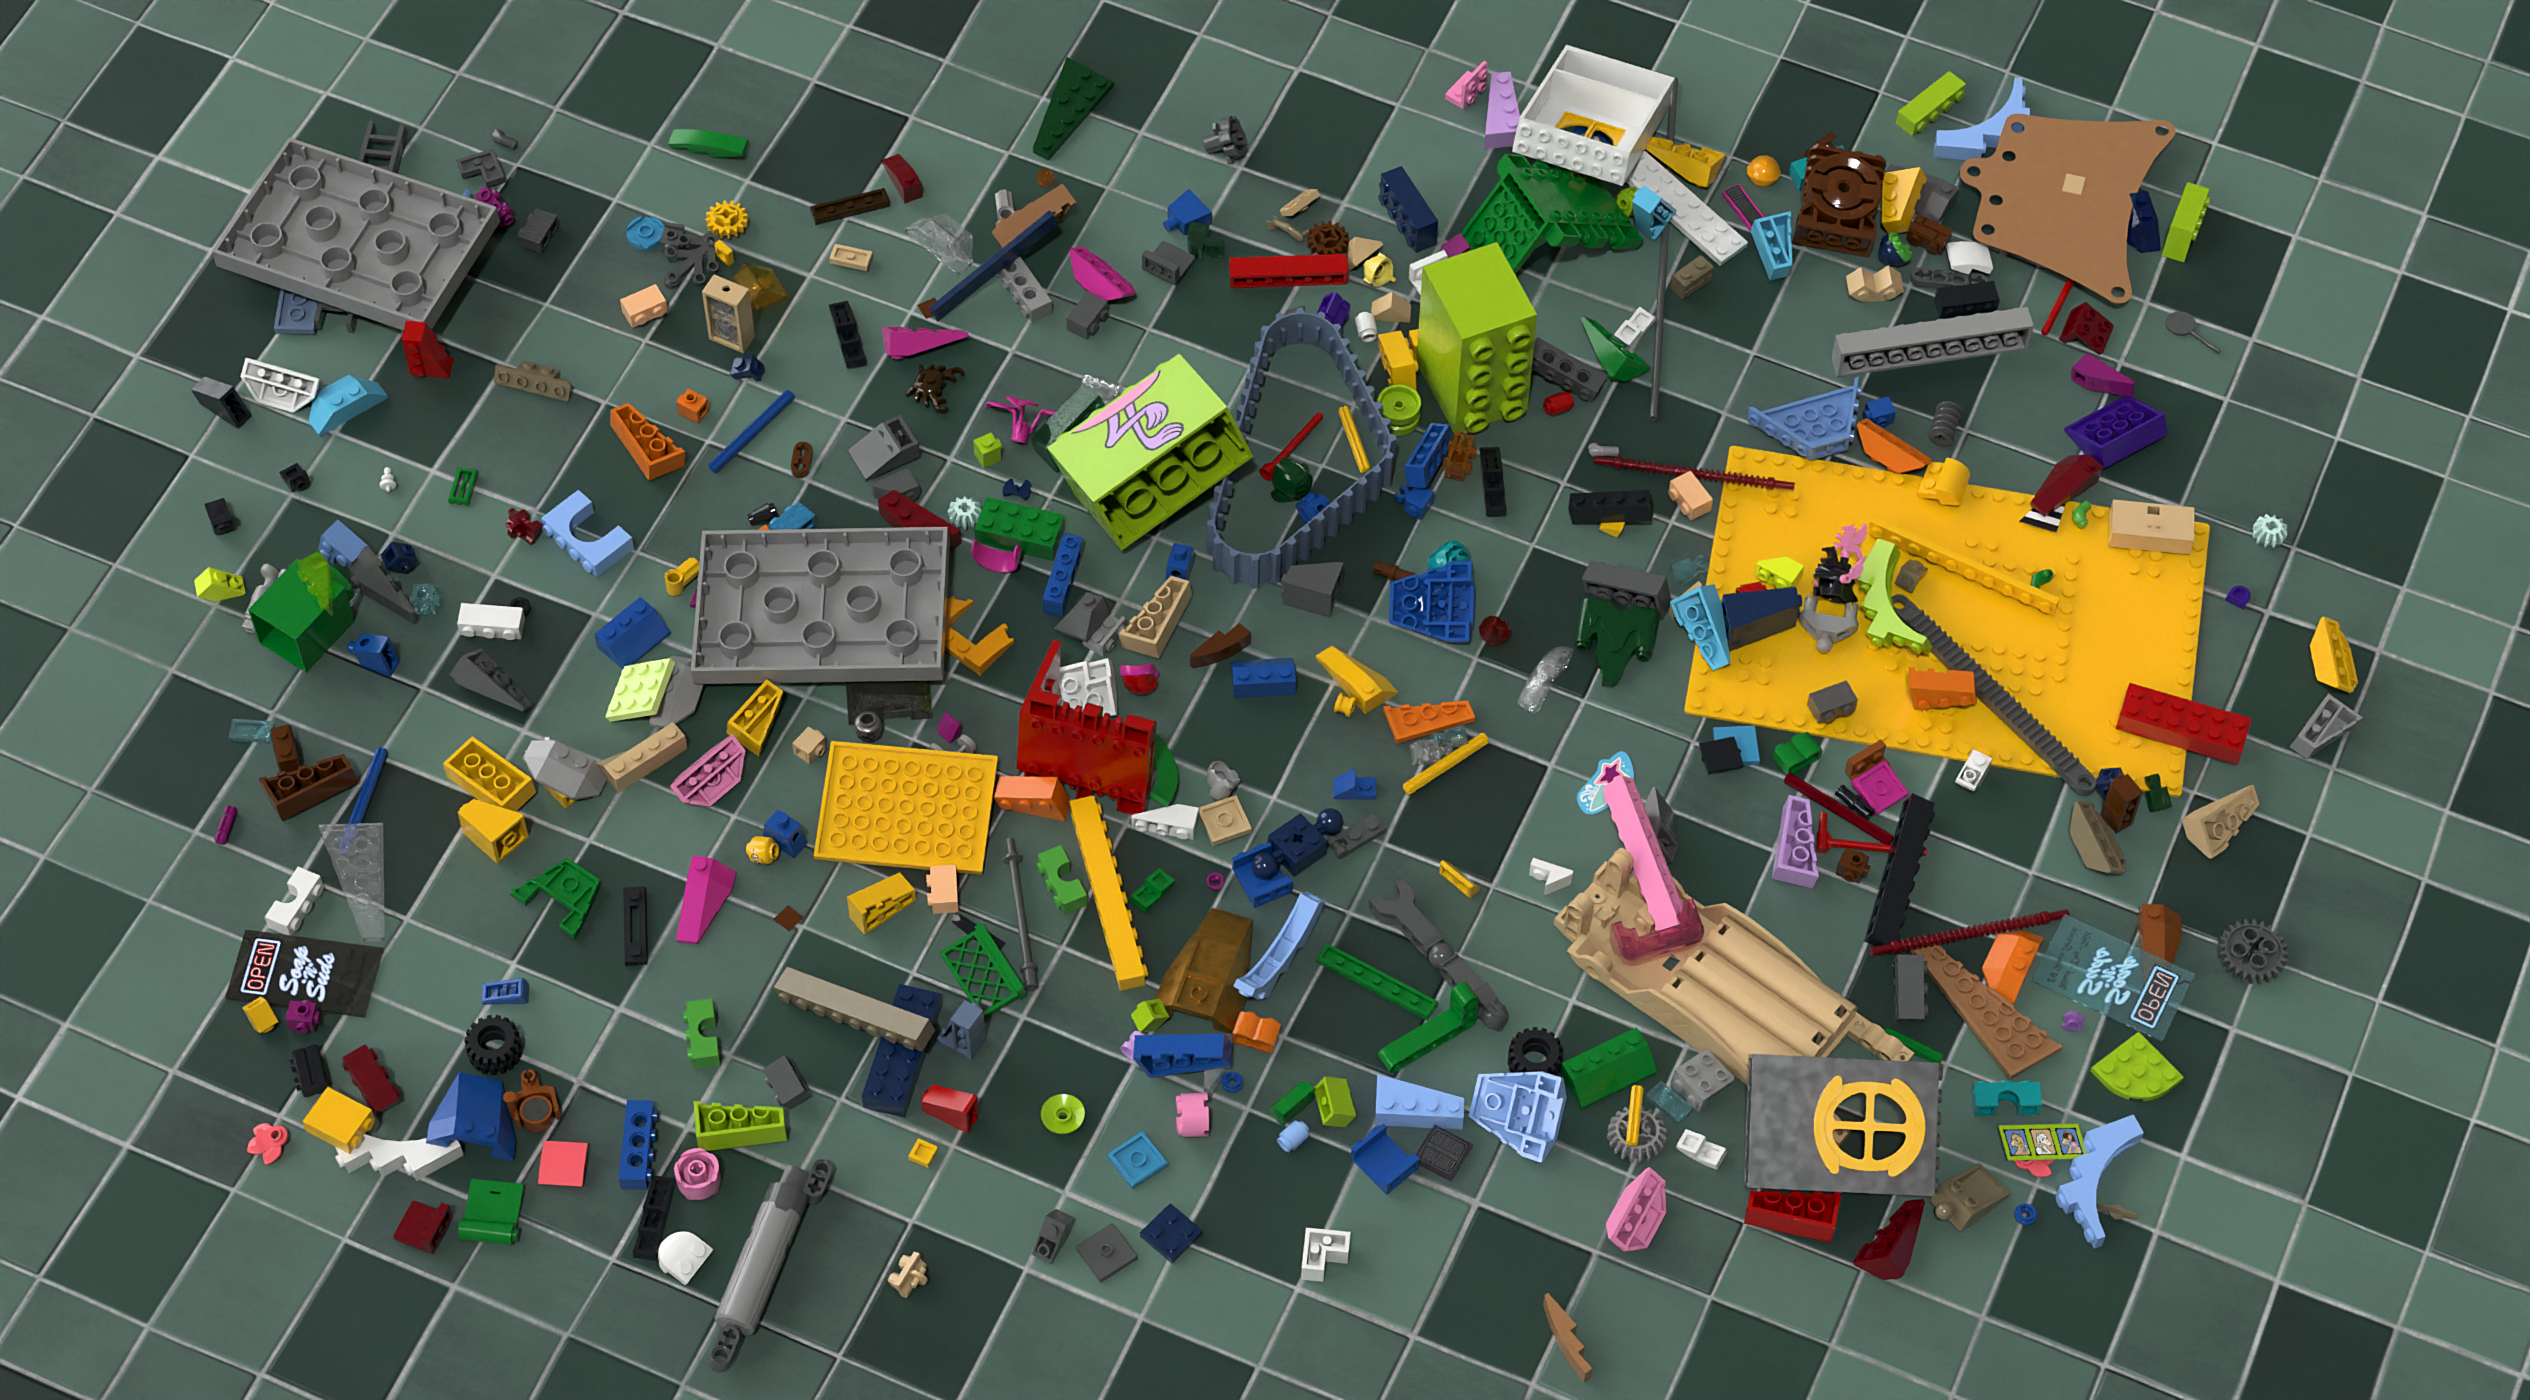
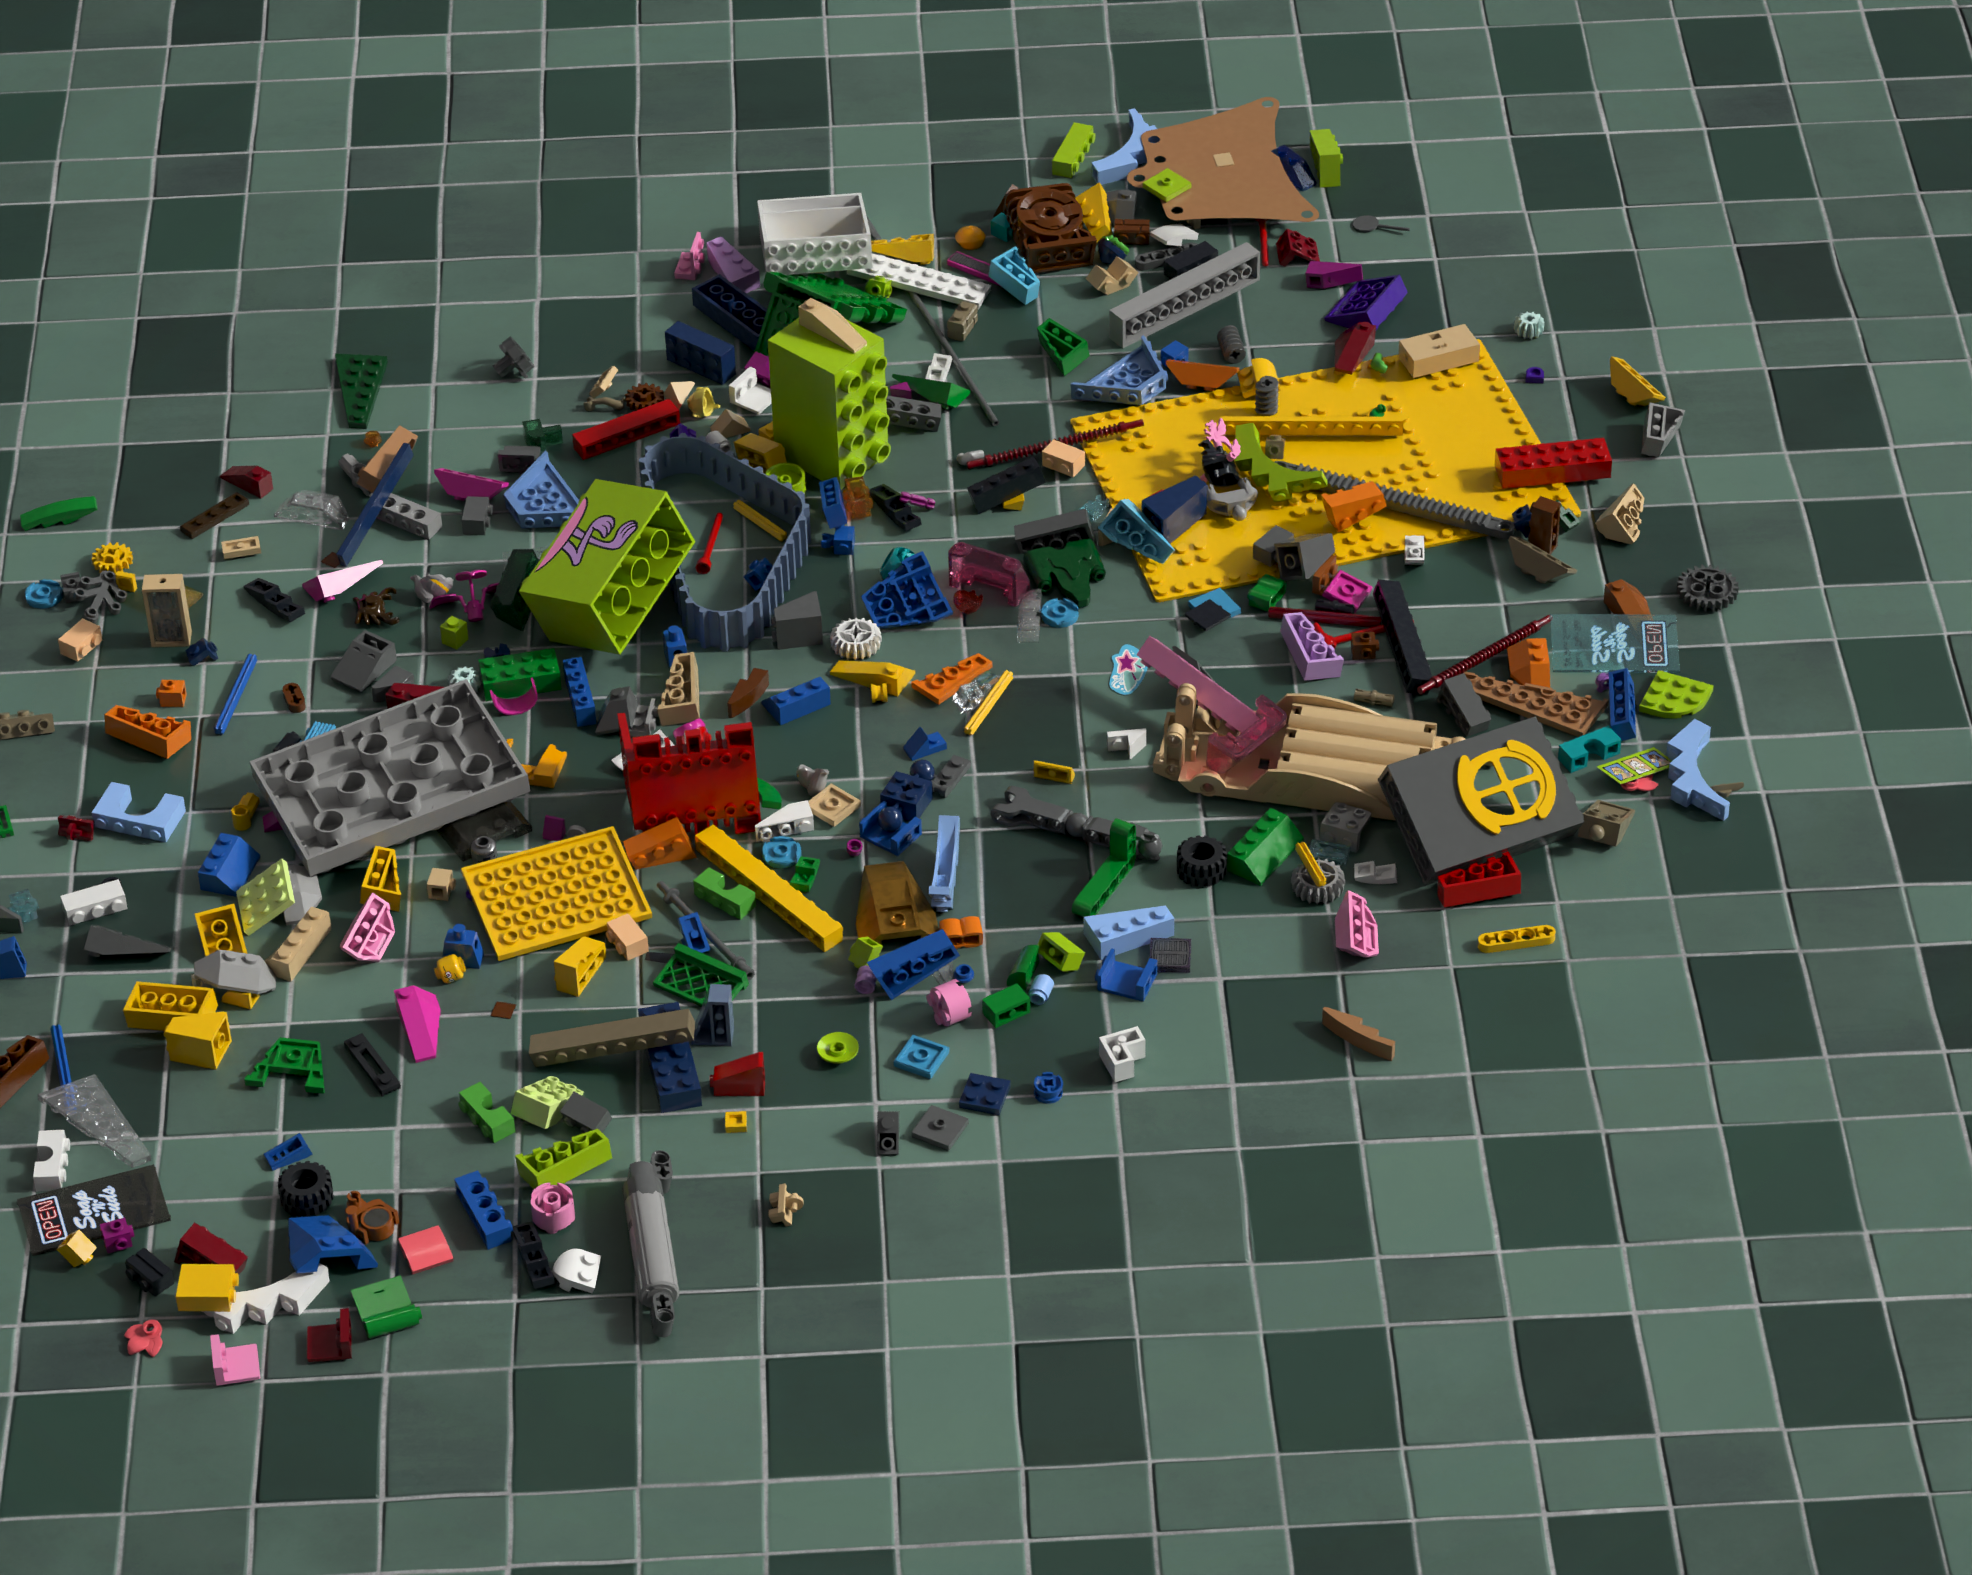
camera: 25 degrees left, 15 degrees down
blue torso [1163,189,1212,235] -> none
dark green piece [1271,457,1313,502] -> none
green tile [1316,943,1439,1021] -> none
reddish brown pin [1373,561,1415,581] -> none
light blue wedge [1469,1071,1567,1163] -> none
red brick [1543,391,1574,416] -> none
medium azure wedge [1632,185,1677,242] -> none
neon yellow slope [1755,556,1804,589] -> none
dark red wedge [1853,1199,1925,1280] -> none
blue plate [2014,1203,2037,1225] -> none
sticker [2019,503,2066,532] -> none
none -> yellow slope [195,904,247,956]
none -> bright pink bracket [210,1334,260,1386]
none -> light grey hair [410,573,454,603]
none -> medium blue piece [504,450,579,528]
none -> yellowish green slope [511,1076,584,1129]
none -> blue slope [677,912,710,953]
none -> dark blue brick [692,274,767,351]
none -> dark azure tile [761,836,801,869]
none -> tan wedge [798,298,867,353]
none -> white gear [830,617,882,661]
none -> magenta slope [890,382,912,399]
none -> magenta axle [899,492,935,510]
none -> clear pink windscreen [948,542,1030,607]
none -> green brick [982,983,1030,1028]
none -> blue wheel [1034,1072,1063,1104]
none -> green wedge [1037,318,1090,376]
none -> dark azure tile [1041,598,1079,628]
none -> lime plate [1143,168,1192,202]
none -> dark grey piece [1255,376,1279,416]
none -> dark grey slope [1274,533,1335,580]
none -> dark tan pin [1354,689,1394,707]
none -> yellow beam [1478,925,1556,953]
none -> blue brick [1609,668,1636,741]

